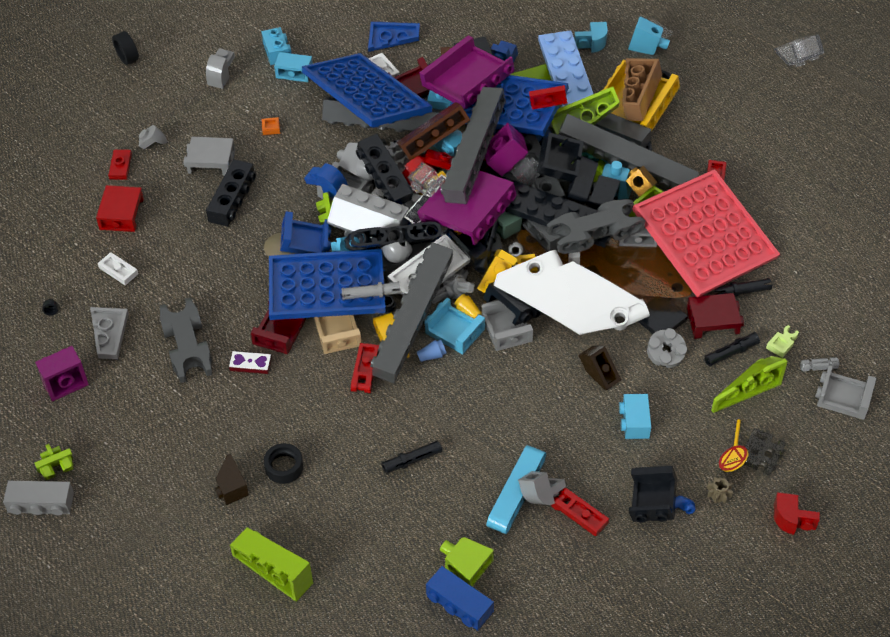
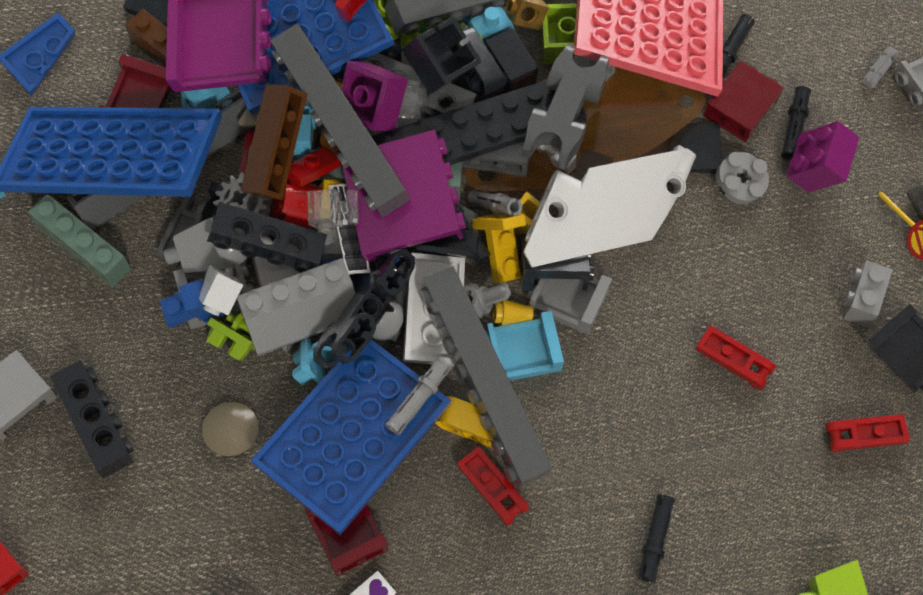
camera: 50 degrees left, 15 degrees up
orange tile [262,117,280,135] -> none
blue panel [280,211,331,254] -> none
tan panel [314,315,361,354] -> none
white plate [369,53,400,77] -> none
medium blue cone [417,339,447,362] -> none
medium azure beam [486,445,546,534] -> none
light grey brick [518,471,566,505] -> none
dark brown slope [578,345,621,390] -> none
medium azure brick [619,394,651,439] -> none
lime wedge [711,356,788,413] -> none
yellowish green plate [766,325,799,358] -> none
none -> sand green brick [28,194,131,288]
none -> white slope [199,265,243,316]
none -> red plate [695,325,776,390]
none -> magenta brick [787,121,860,193]
none -> light grey brick [843,260,893,328]

